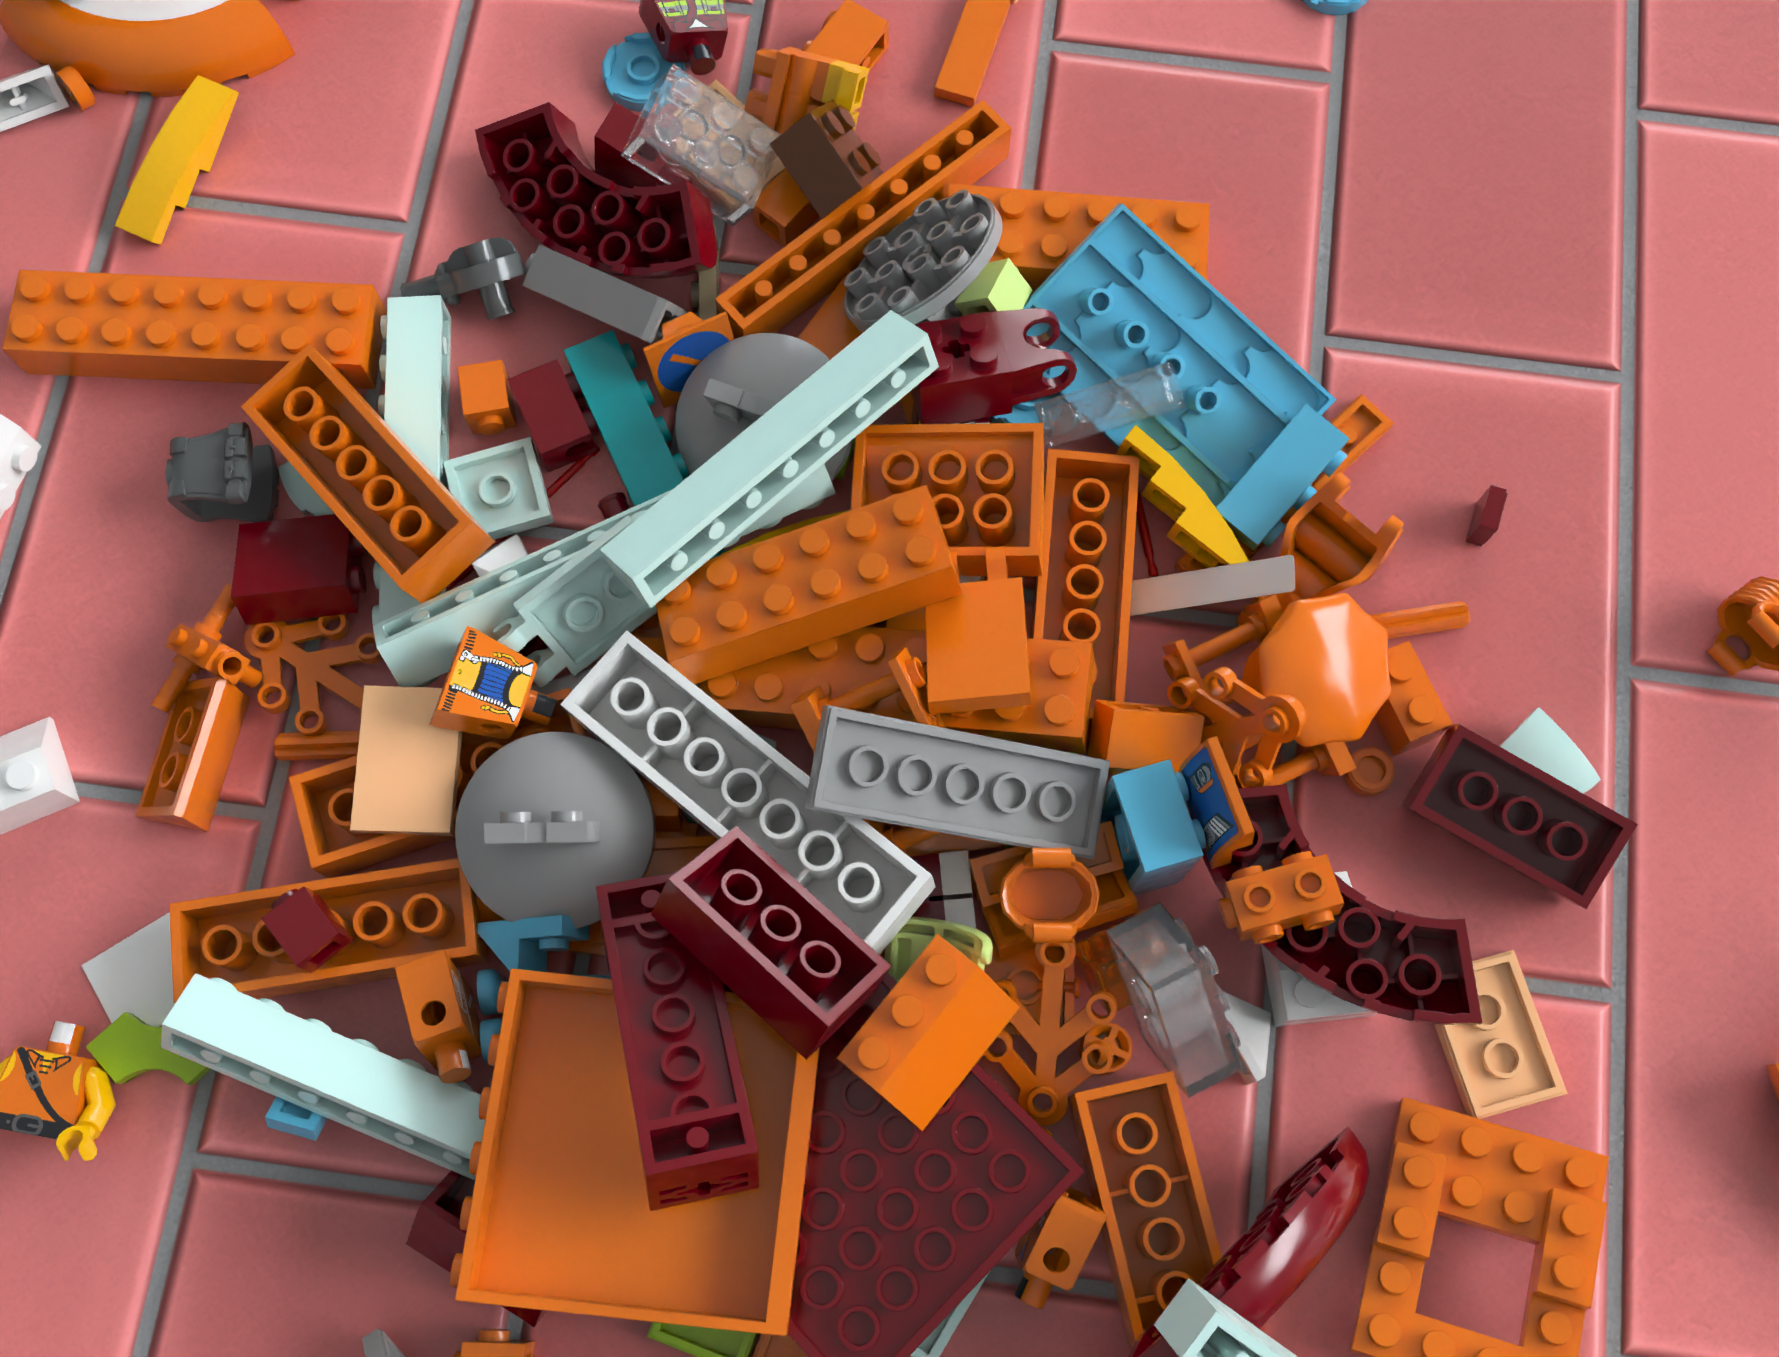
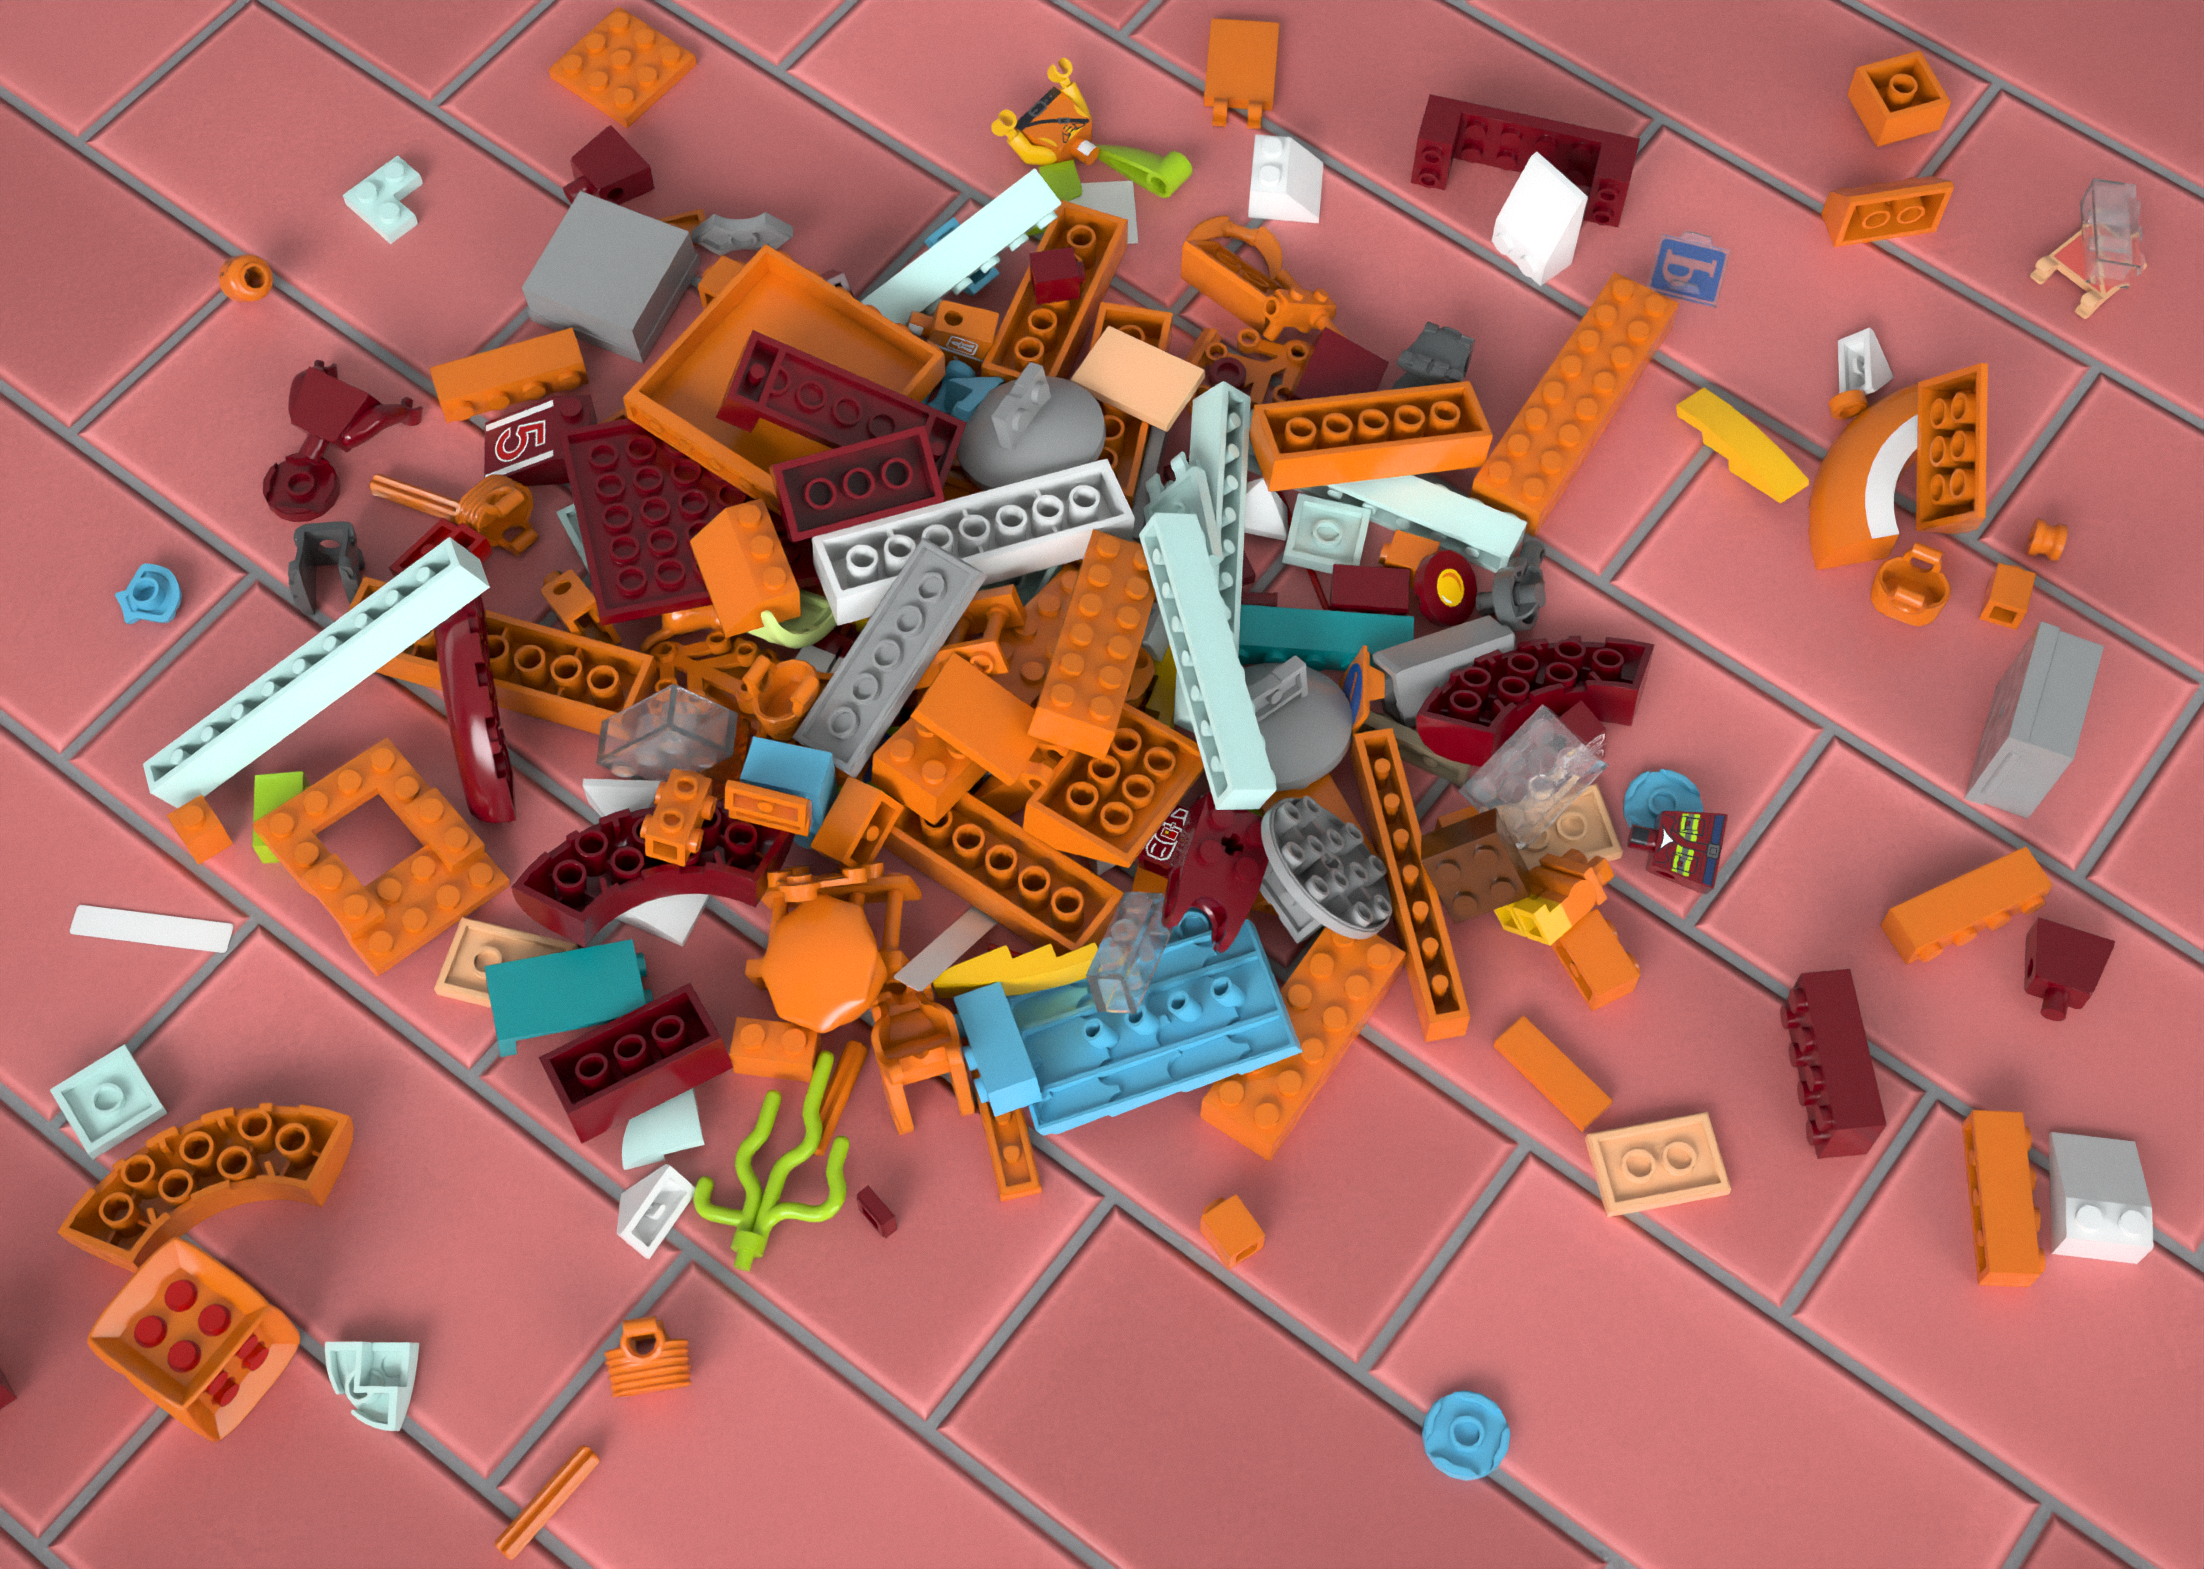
camera: 120 degrees right, 10 degrees down
torso [429,626,557,739] -> none
yellowish green brick [954,258,1032,316] -> none
orange tile [1344,747,1395,796] -> none
none -> teal panel [484,939,653,1057]
none -> white slope [616,1164,695,1259]
none -> lime plant [693,1050,850,1271]
none -> lime piece [1094,144,1193,198]
none -> orange piece [1185,215,1282,281]
none -> orange brick [1199,1194,1265,1270]
none -> dark red tile [1209,357,1246,391]
none -> dark red tile [1414,550,1477,627]

